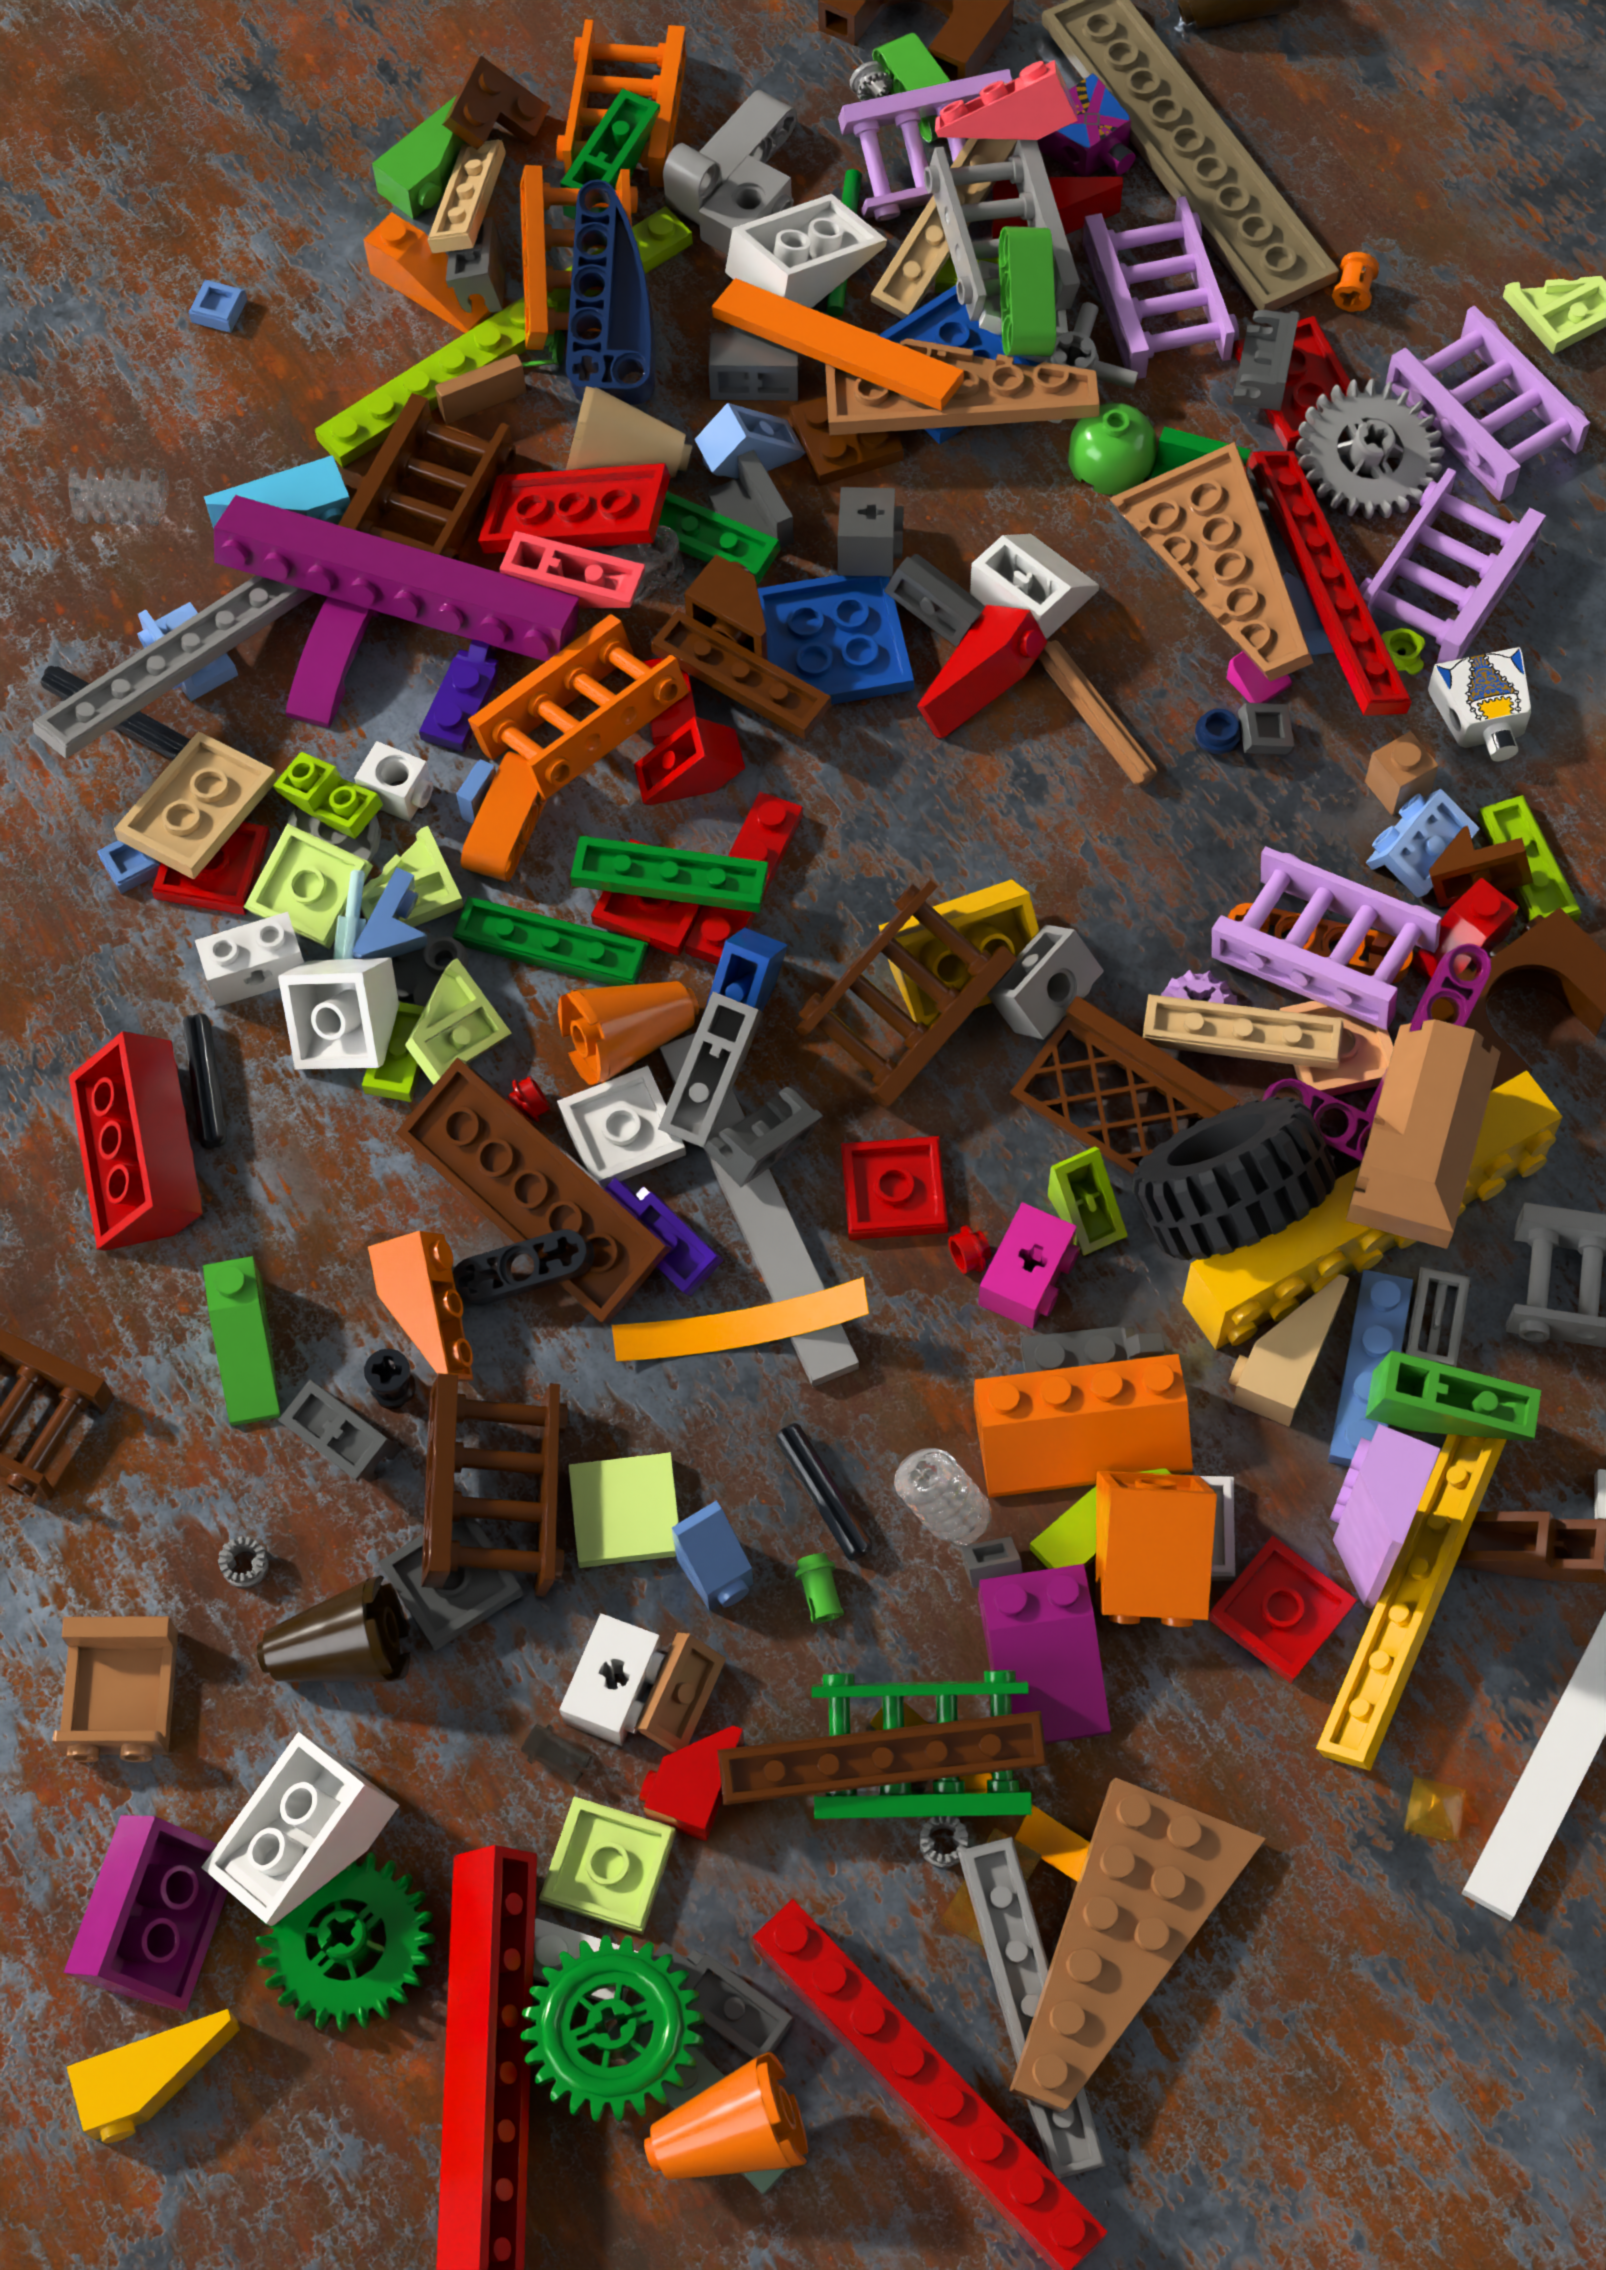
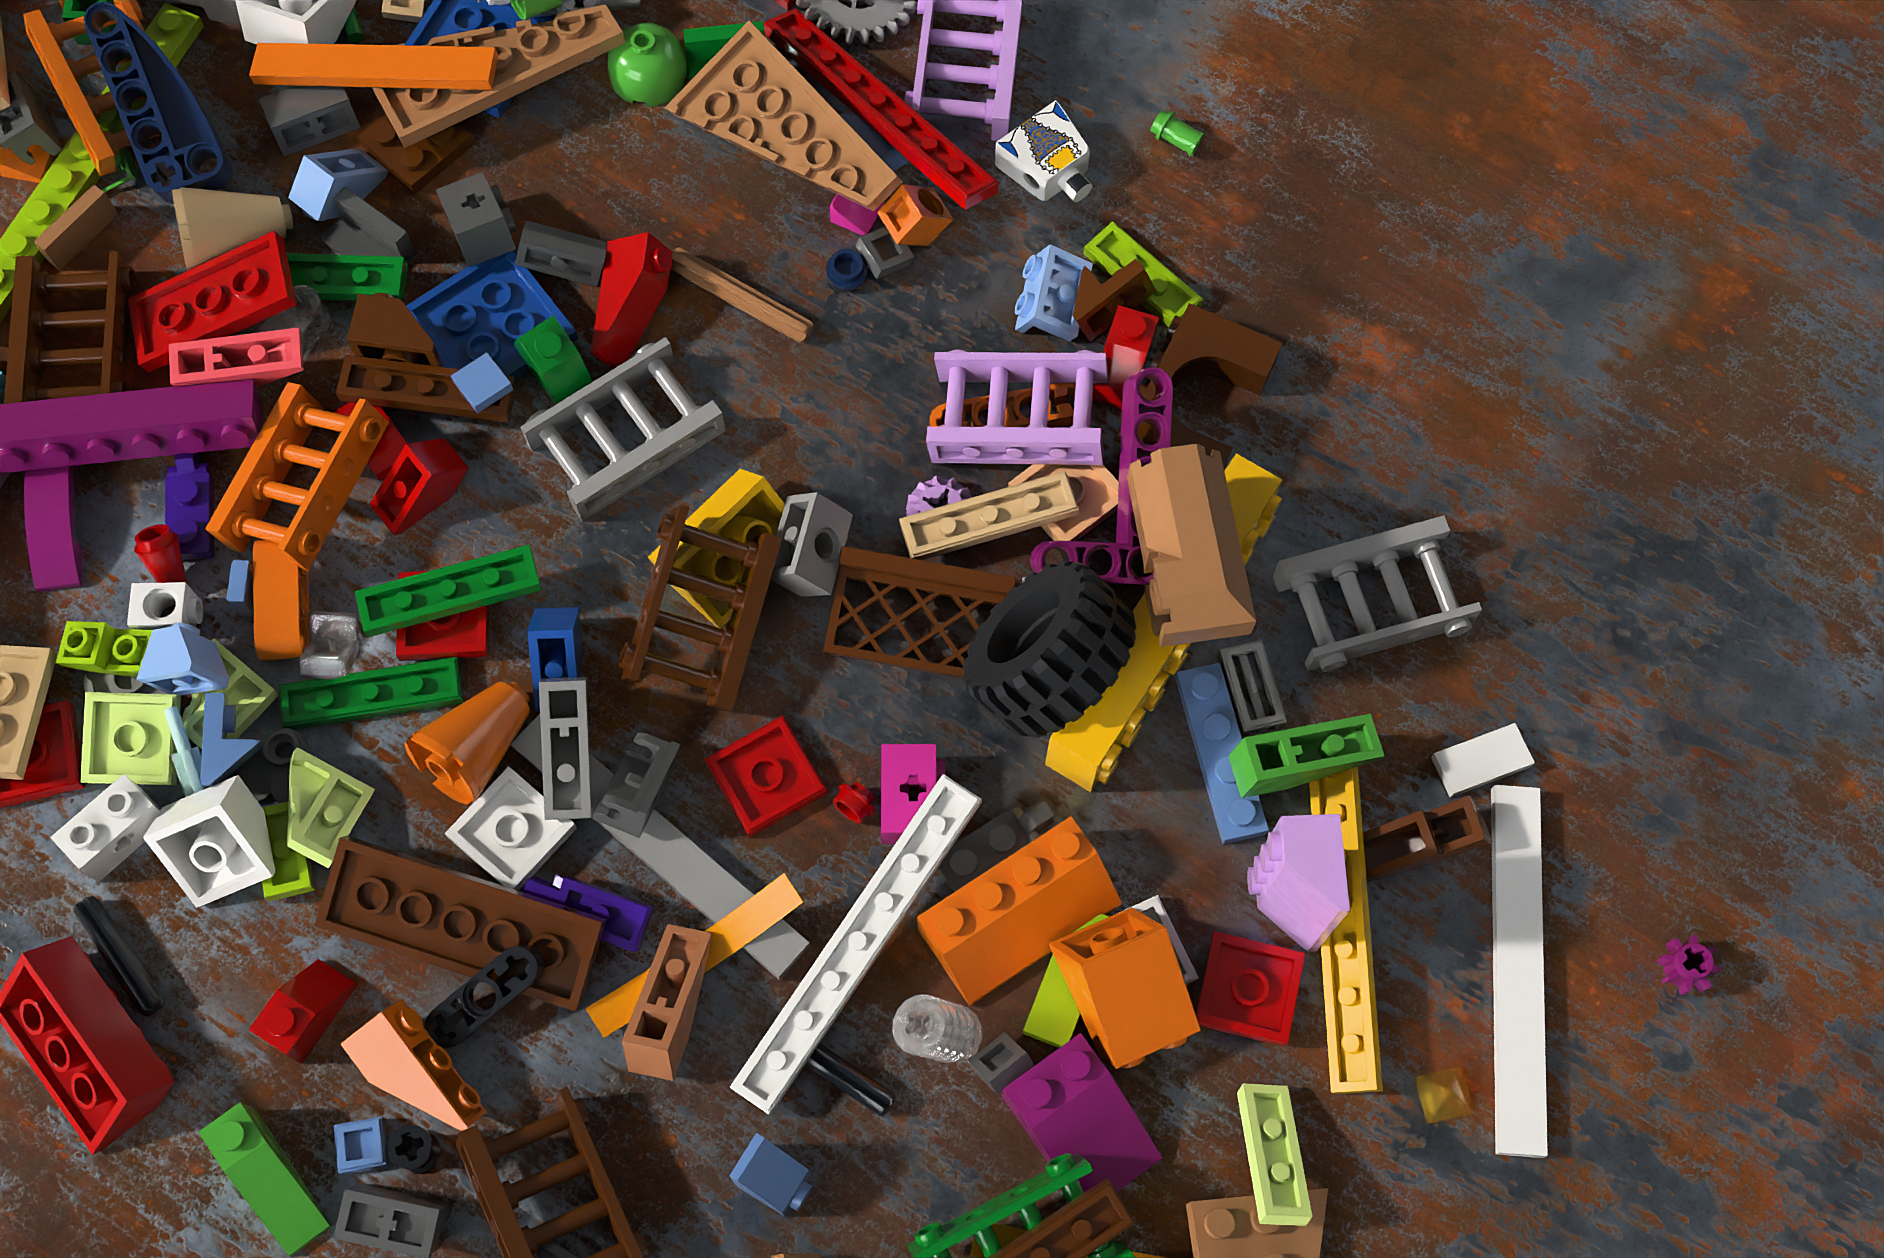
camera: 30 degrees left, 5 degrees up
red plate [507,1076,550,1122] -> none
yellowish green tile [569,1452,679,1568] -> none
red plate [685,791,803,965] -> none
bright green pin [795,1553,844,1624] -> none
white slope [970,534,1099,639] -> none
lime slope [1048,1146,1128,1256] -> none
tan slope [1228,1274,1349,1427] -> none
medium nougat brick [1365,731,1439,816] -> none
lime plate [1381,628,1425,675] -> none
none -> red cone [134,524,188,584]
none -> light blue slope [136,623,229,695]
none -> red slope [248,959,358,1064]
none -> clear bracket [300,611,360,679]
none -> medium blue tile [334,1116,390,1175]
none -> medium blue tile [451,352,513,414]
none -> green slope [514,315,593,405]
none -> light grey fence [520,337,726,522]
none -> nougat slope [622,924,712,1081]
none -> white tile [730,774,982,1115]
none -> orange brick [877,184,953,247]
none -> yellowish green plate [1237,1083,1313,1226]

